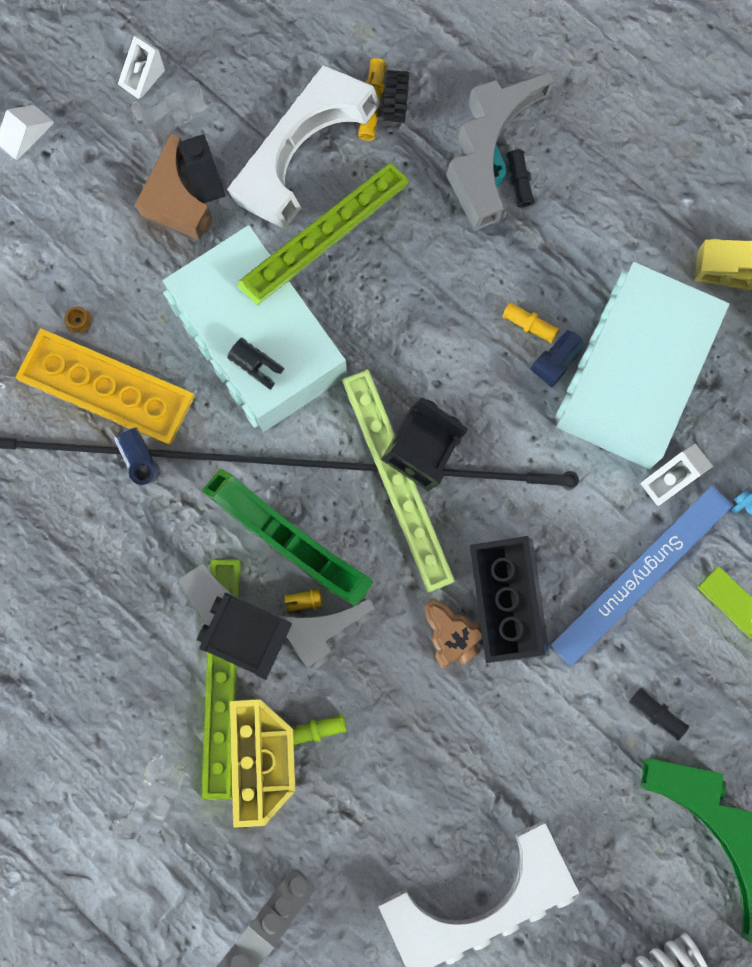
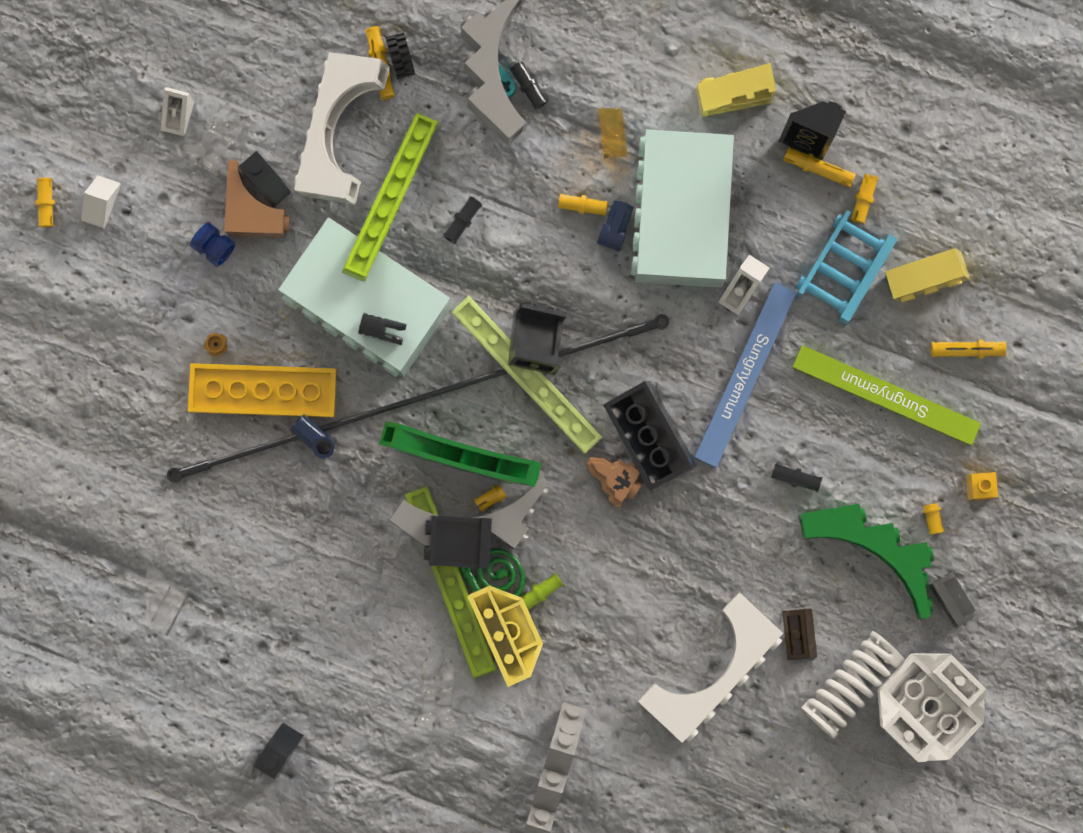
camera: 20 degrees left, 5 degrees up
none -> clear blue wheel [189,222,236,268]
none -> black pin [443,196,482,244]
none -> green piece [459,548,525,597]
none -> clear yellow slope [598,108,627,159]
none -> dark brown slope [782,609,817,660]

